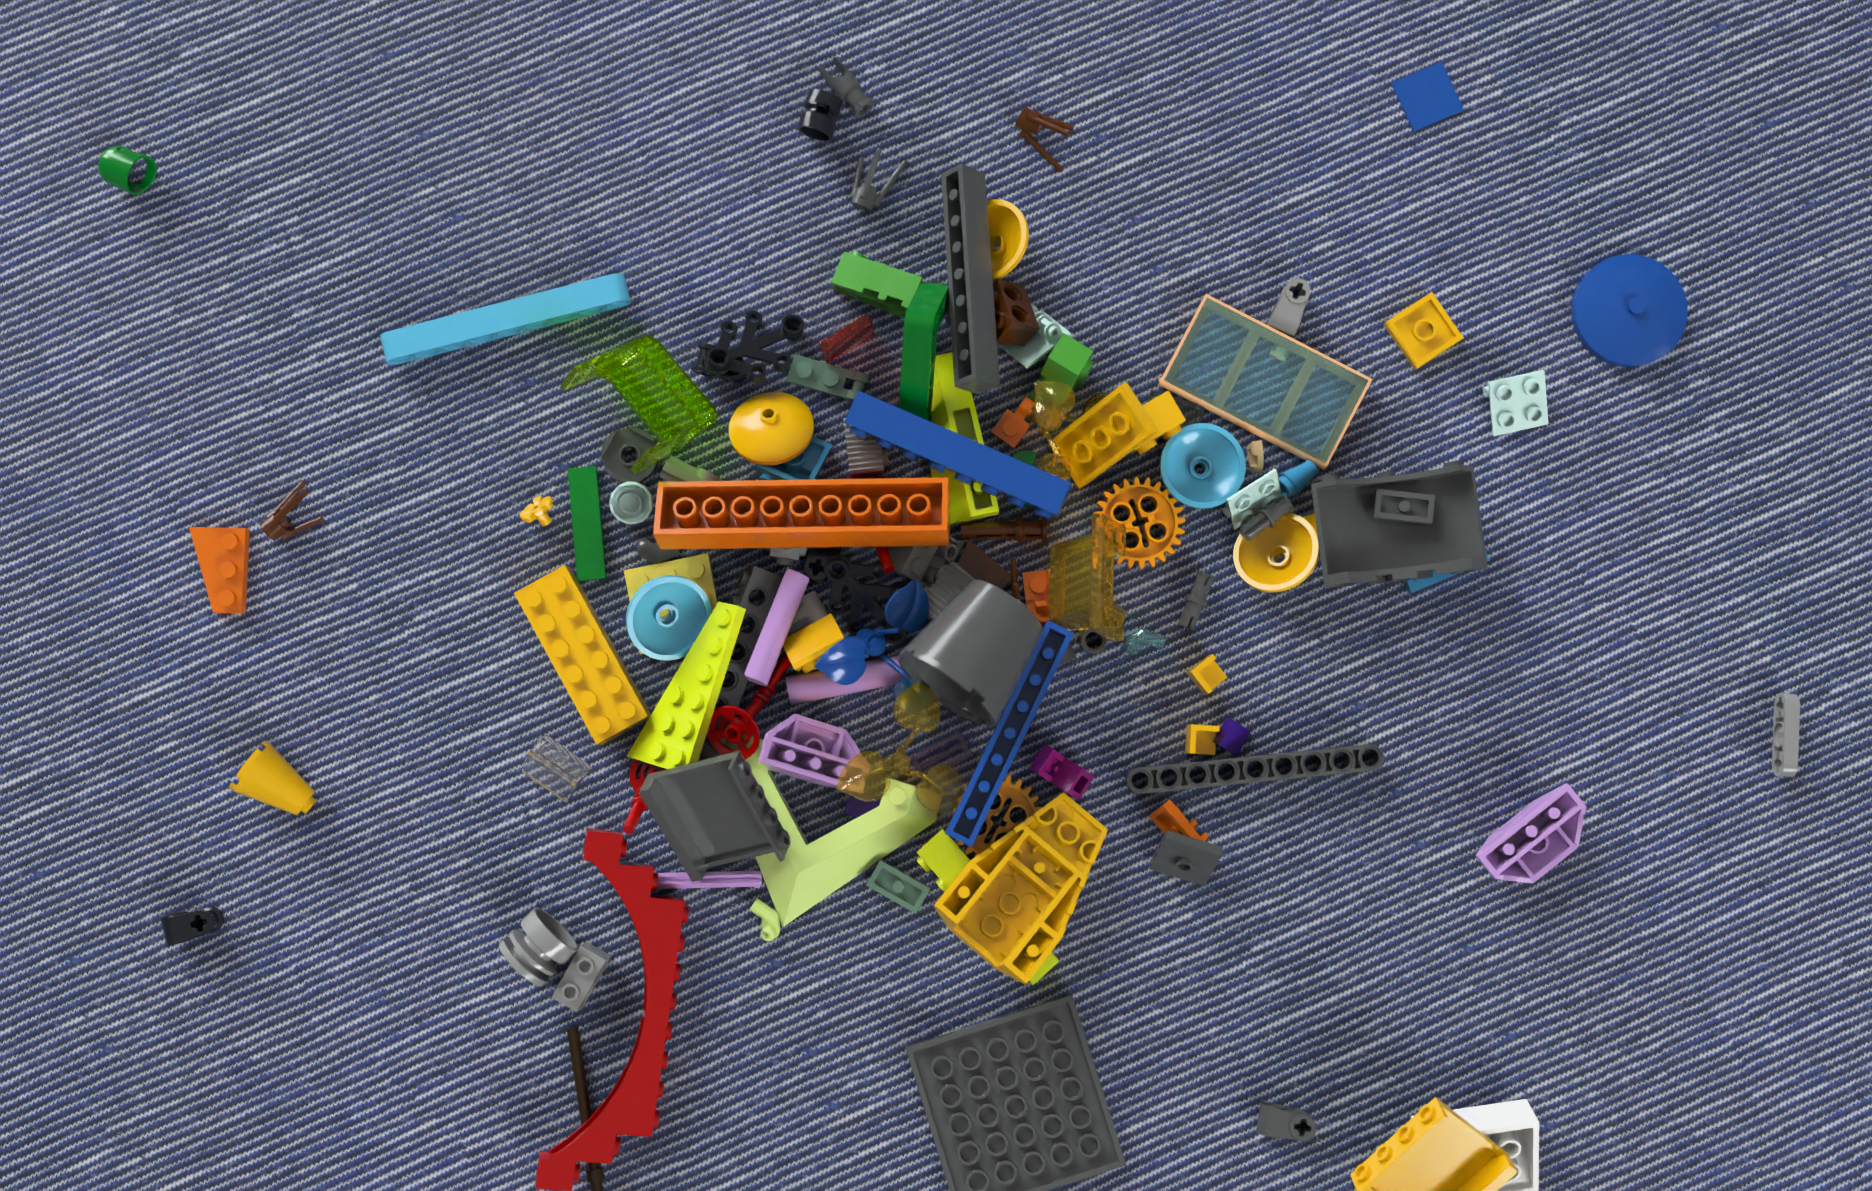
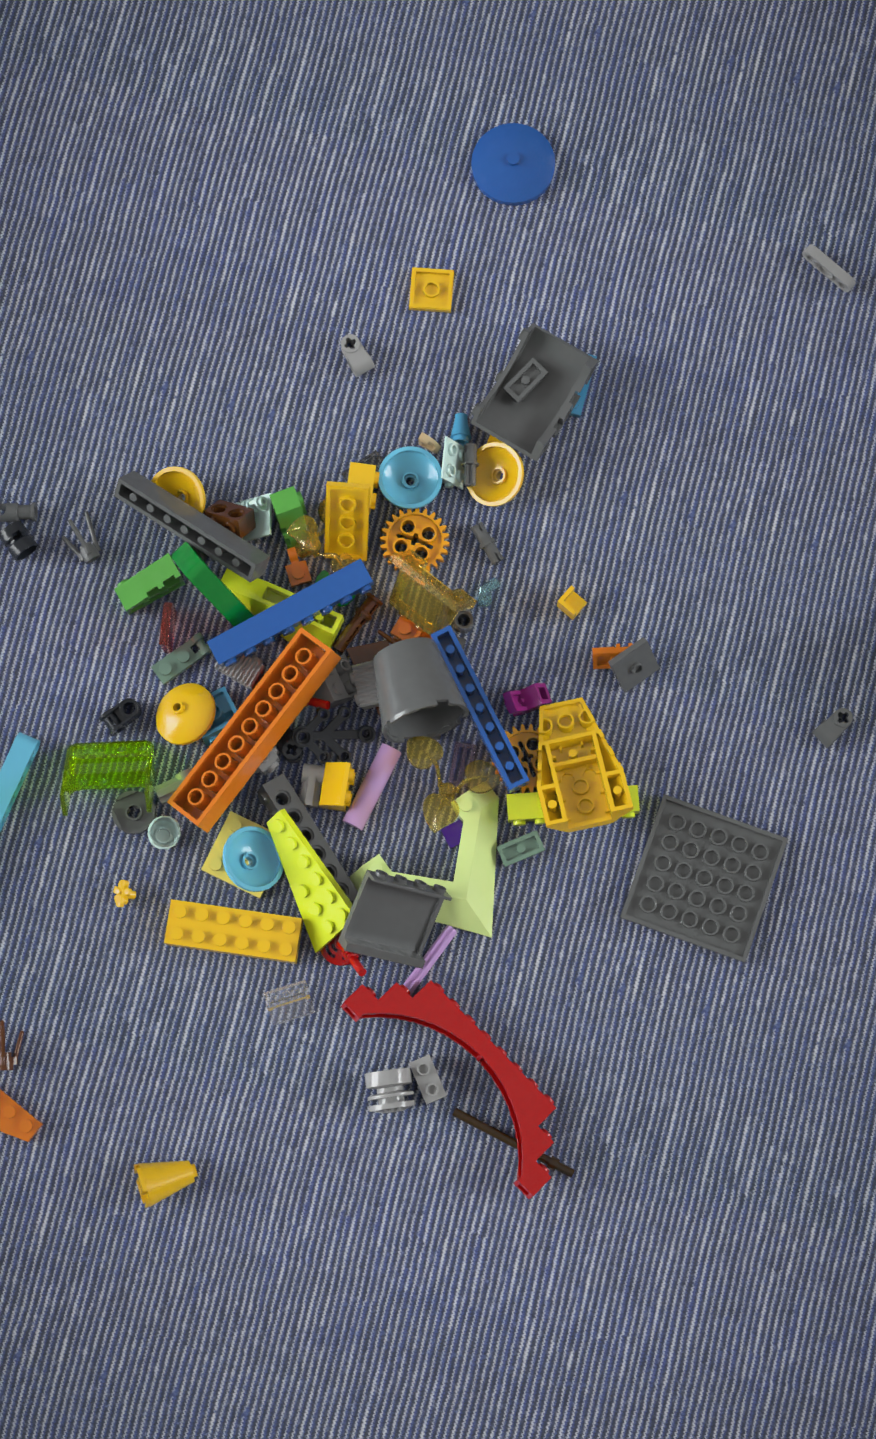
camera: 50 degrees left, 5 degrees down
black piece [160,907,224,946] -> none
green tile [568,466,607,582] -> none
dark grey arm [637,538,680,564] -> none
black plant [704,311,804,383] -> none
red dish [707,656,791,760] -> none
lavender brick [744,568,810,686] -> none
yellowish green arm [749,898,780,941] -> none
lavender wedge [758,714,870,793] -> none
blue plant [815,579,934,713] -> none
reddish brown plant [1015,107,1074,172] -> none
dark grey beam [1125,745,1384,794] -> none
clear light blue door [1158,294,1373,470] -> none
yellow panel [1186,654,1227,695] -> none
dark purple tile [1213,717,1251,756] -> none
blue piece [1391,62,1464,132] -> none
lavender wedge [1475,783,1586,883] -> none
light aqua hinge [1483,370,1549,436] -> none

